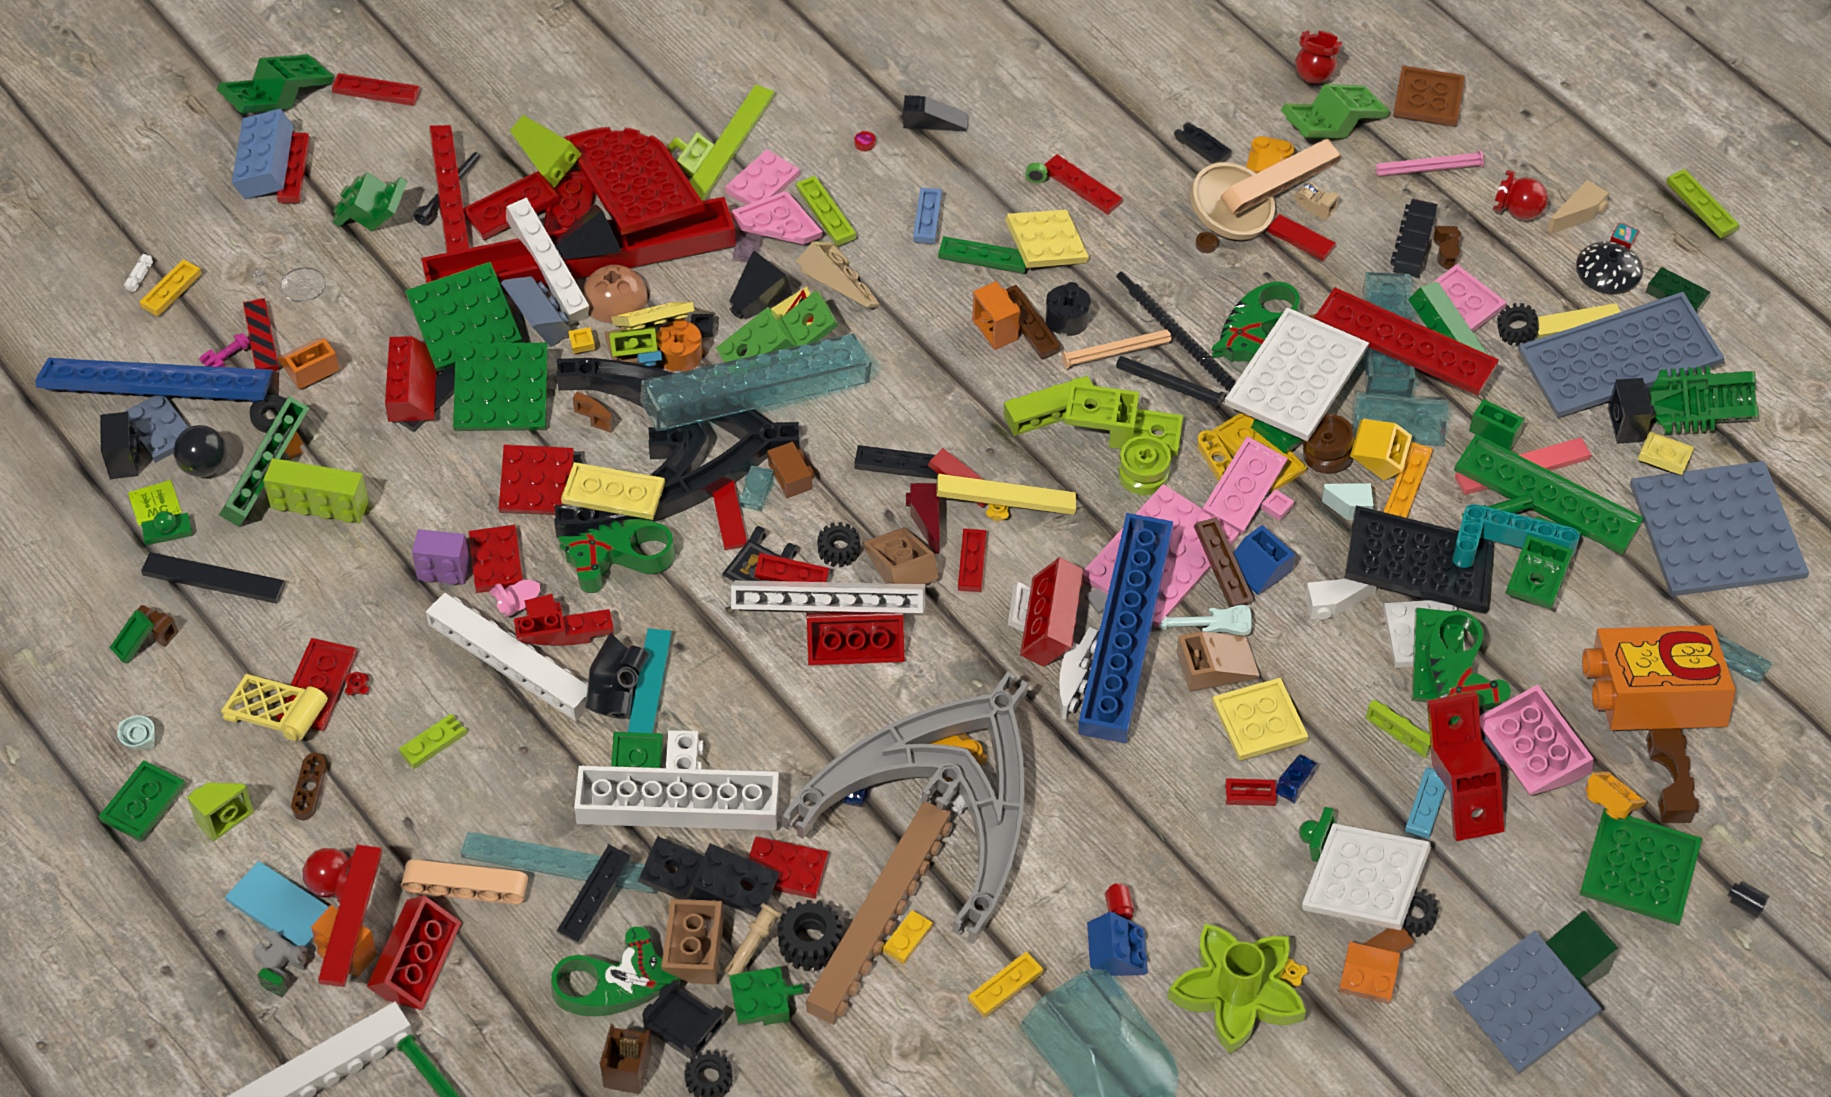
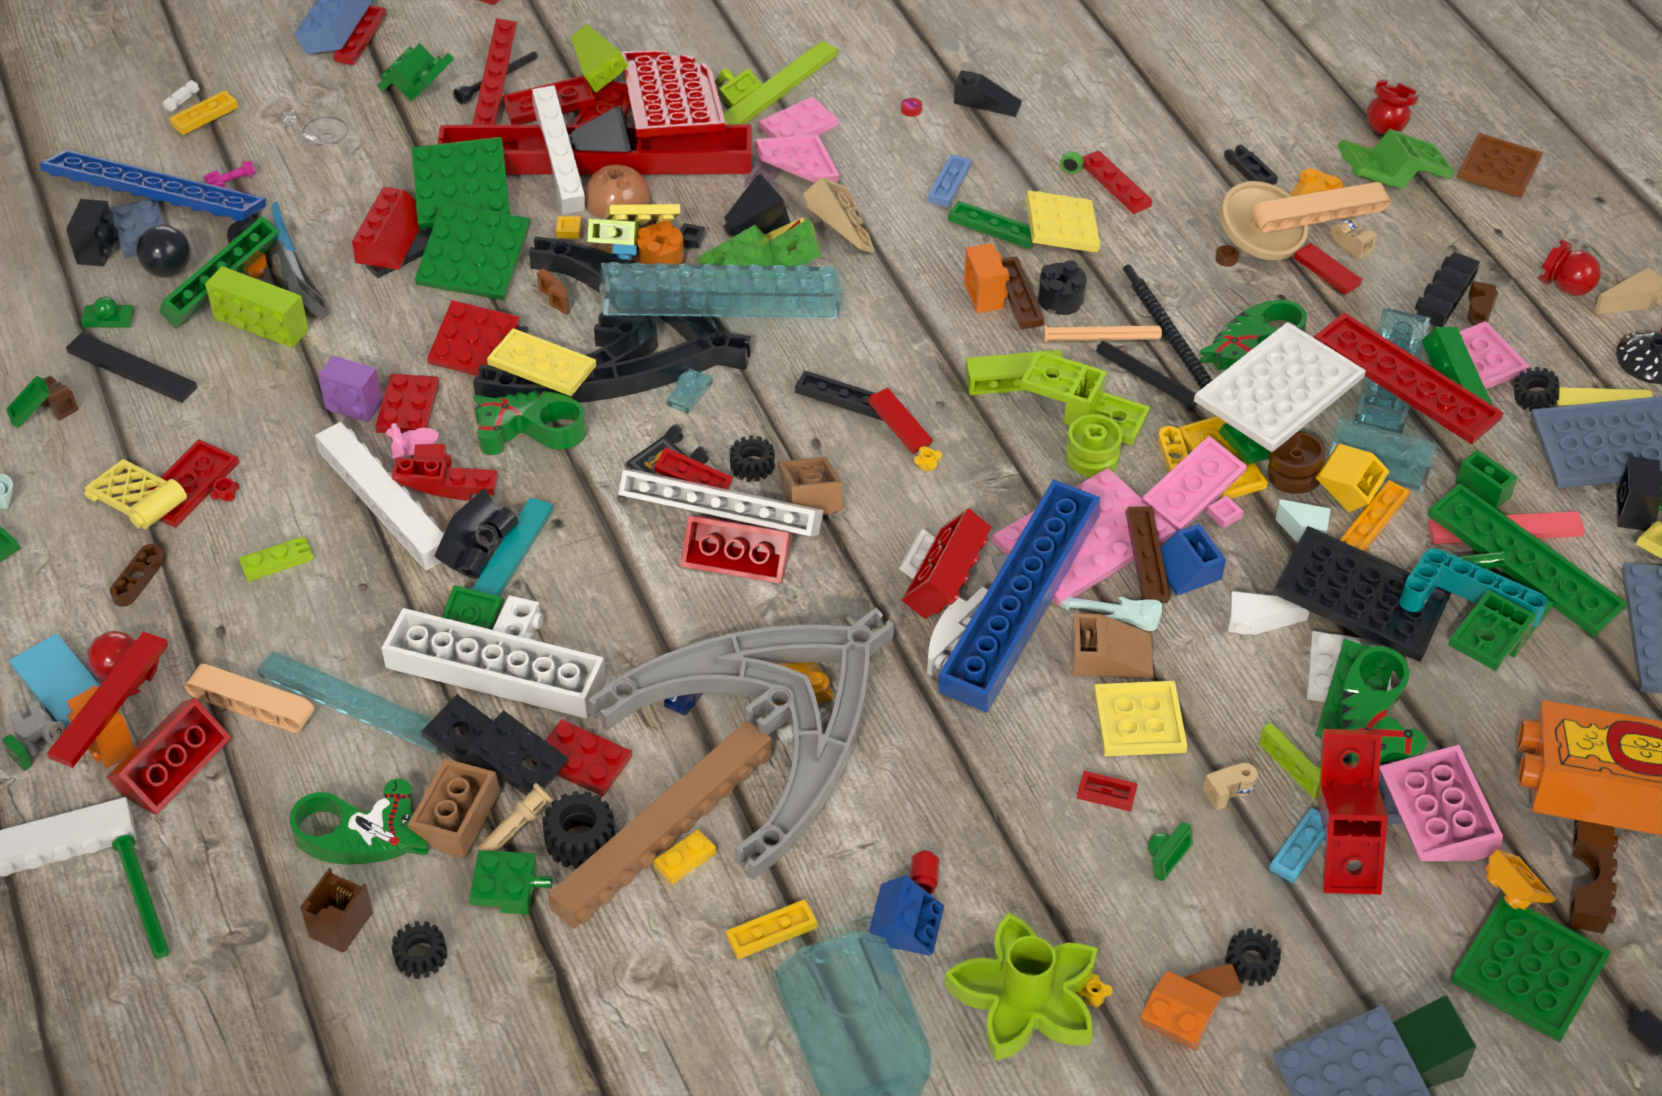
camera: 15 degrees right, 5 degrees down
clear neon green sticker [128,480,182,526] -> none
lime slope [187,782,254,842] -> none
tile [243,298,279,371] -> none
orange slope [278,338,339,389] -> none
sand blue slope [501,277,571,347] -> none
black plate [556,844,632,945] -> none
black panel [642,979,725,1059] -> none
red tile [713,480,747,551] -> none
dark orange brick [767,442,814,498] -> none
lime plate [796,175,856,247] -> none
dark red slope [906,483,940,554] -> none
light yellow tile [937,474,1076,515] -> none
red tile [958,528,987,592] -> none
clear blue leg [1276,754,1318,804] -> none
white plate [1302,823,1431,930] -> none
bright pink axle [1376,150,1484,176] -> none
none -> dark grey plate [272,201,329,320]
none -> tan leg [1202,763,1258,810]

